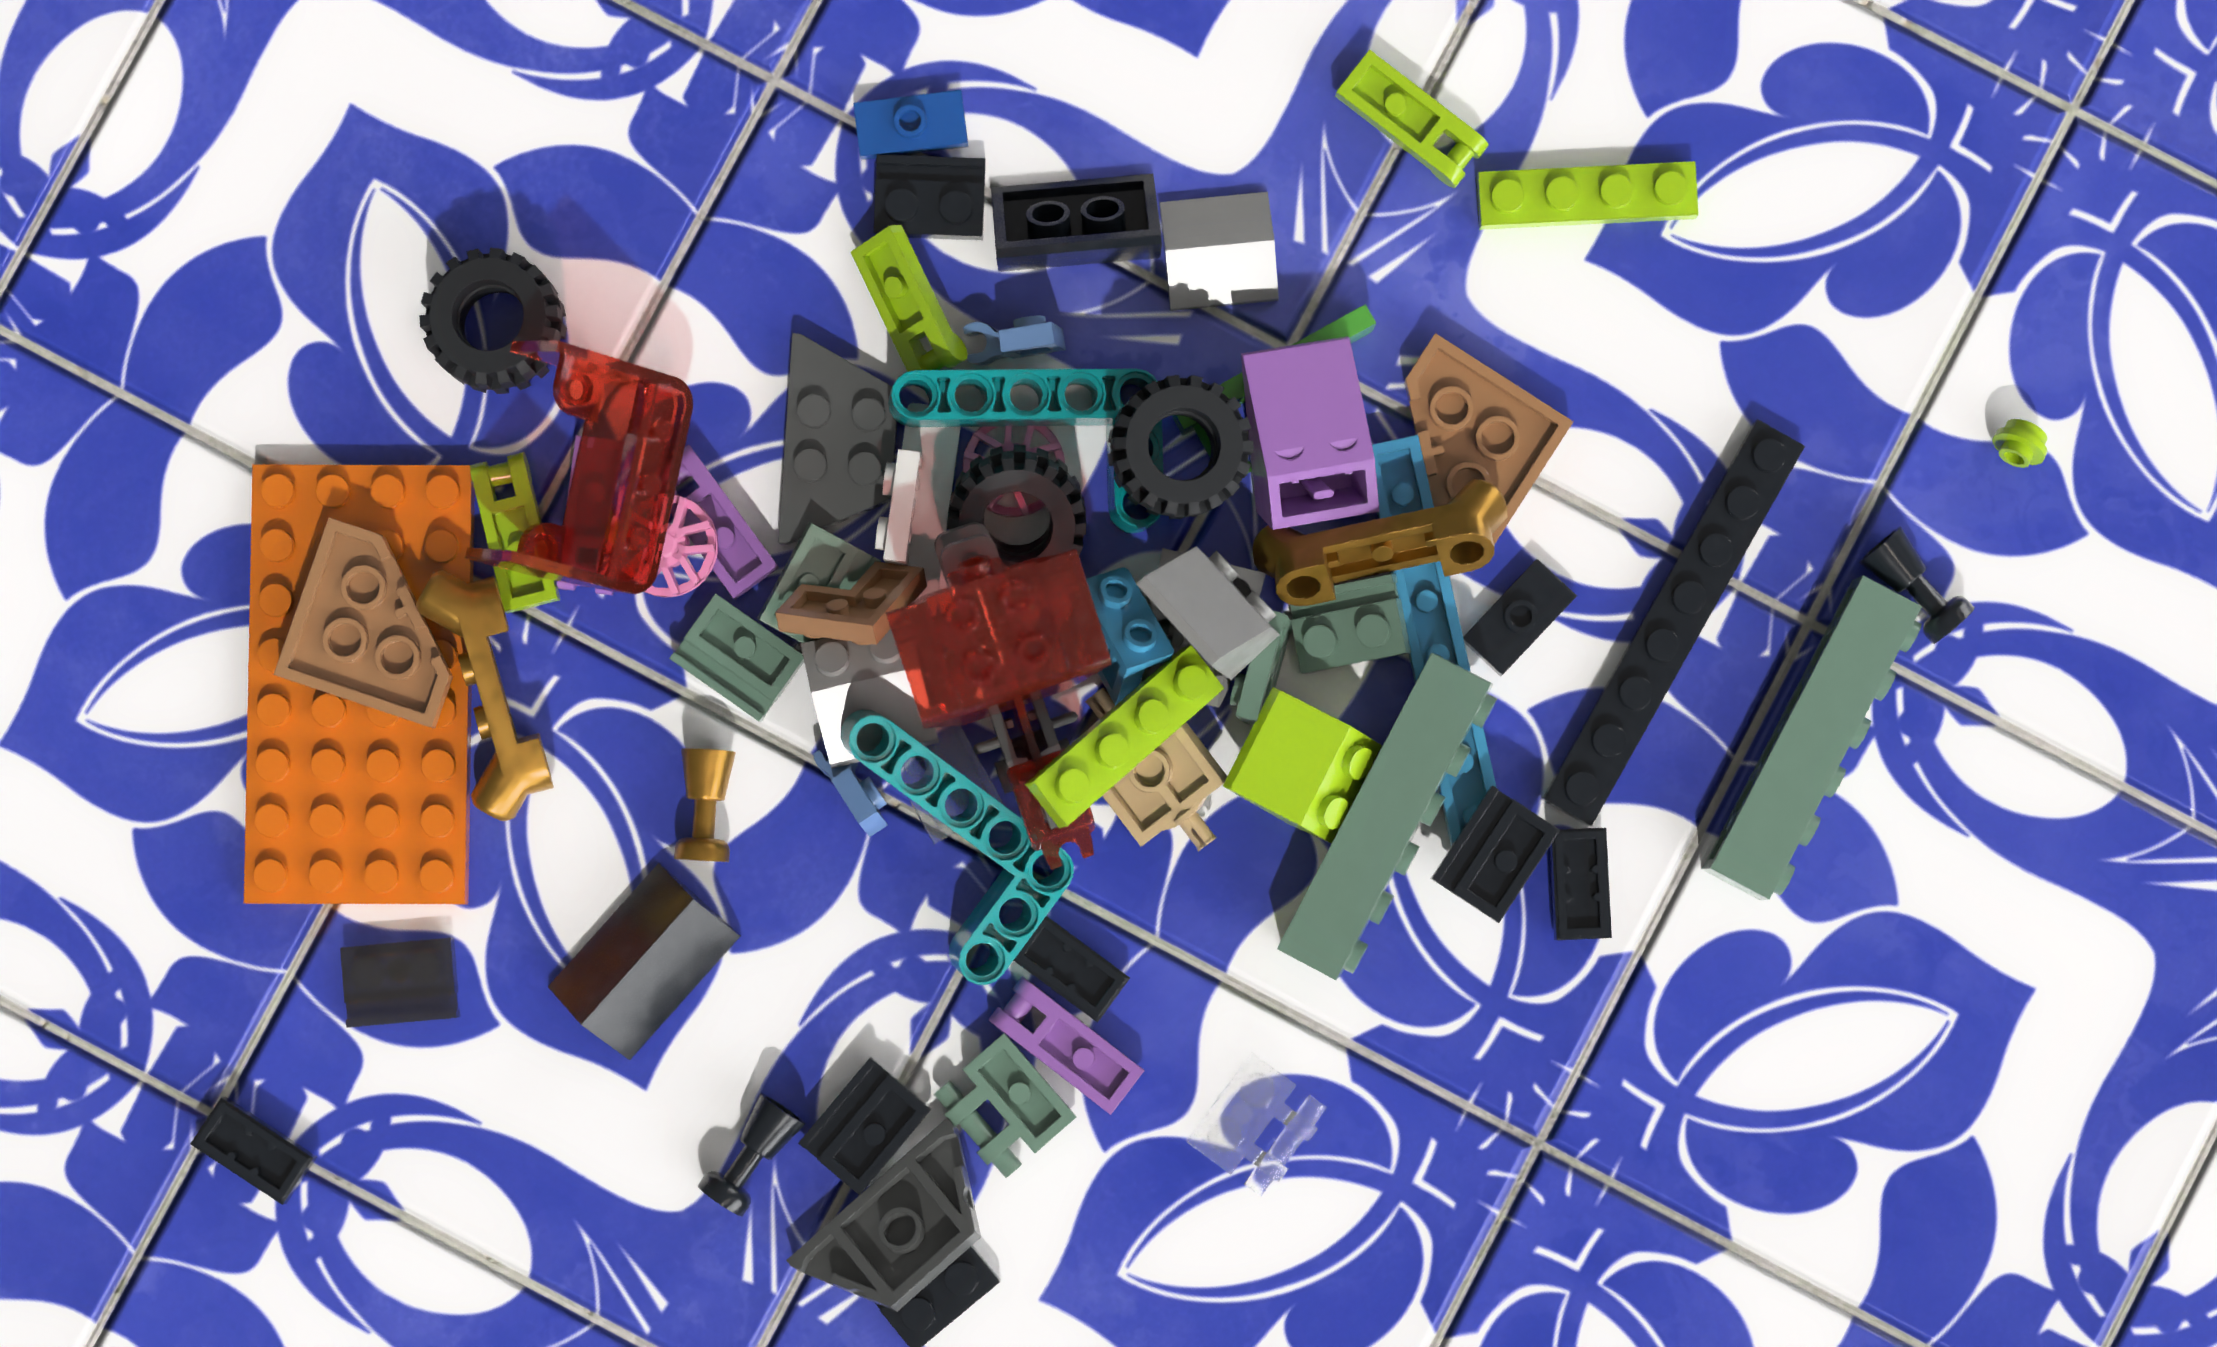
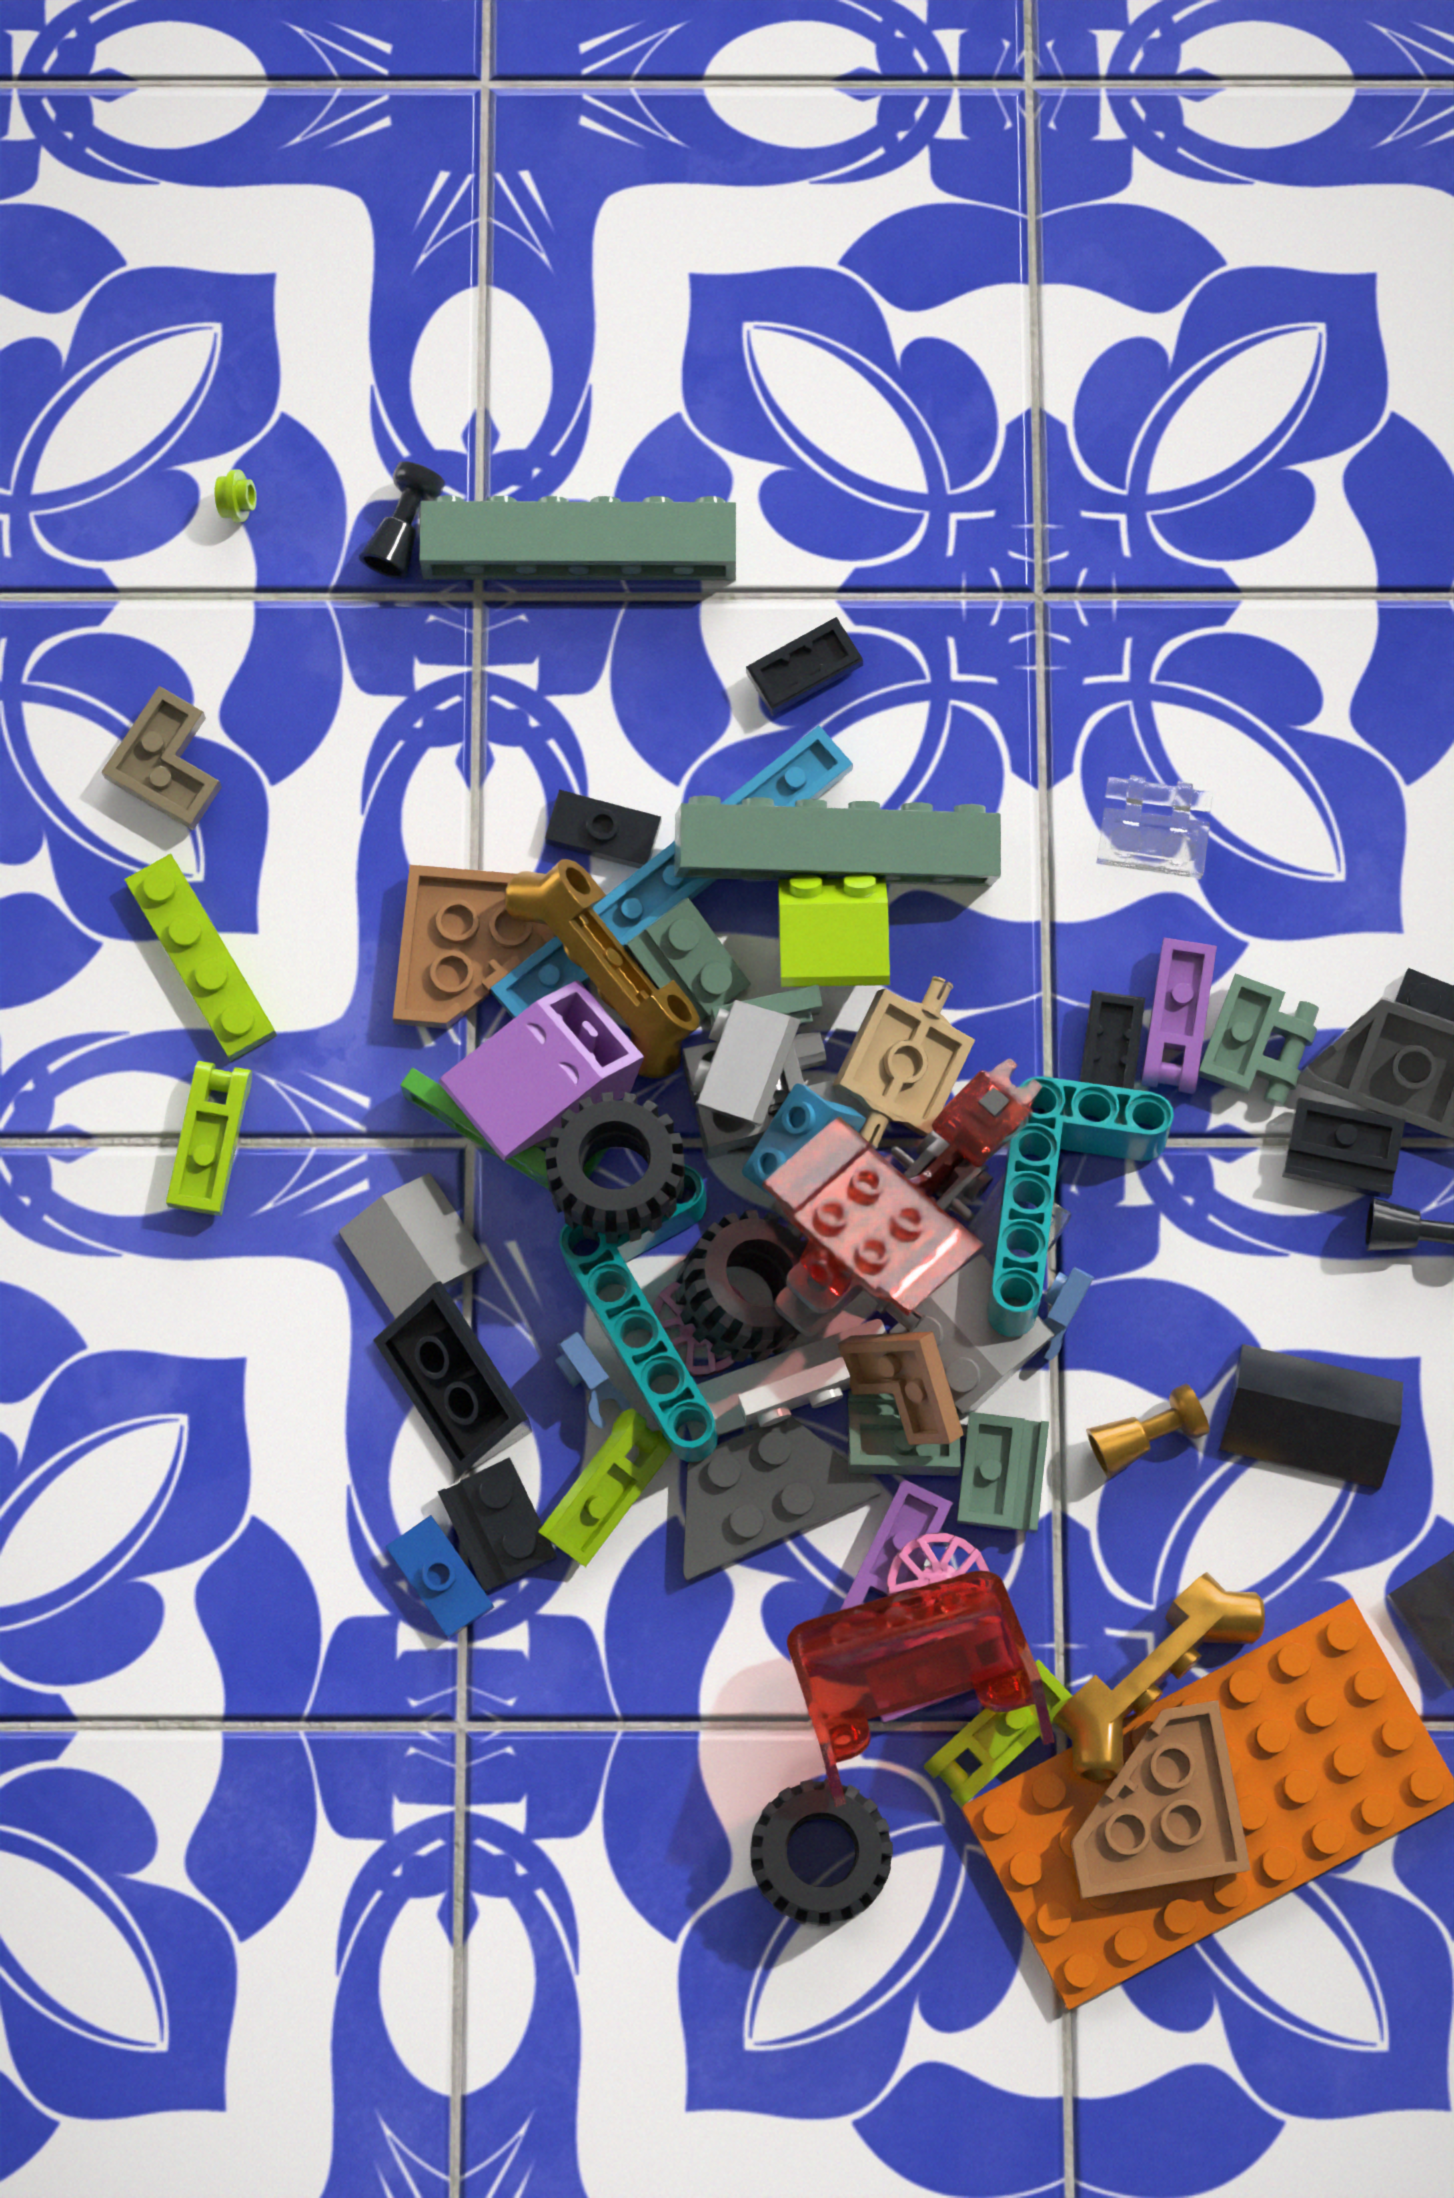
camera: 115 degrees left, 10 degrees down
lime plate [1025,645,1224,828] -> none
black plate [1430,786,1560,923] -> none
black plate [1541,419,1805,827] -> none
none -> dark tan plate [102,686,222,830]

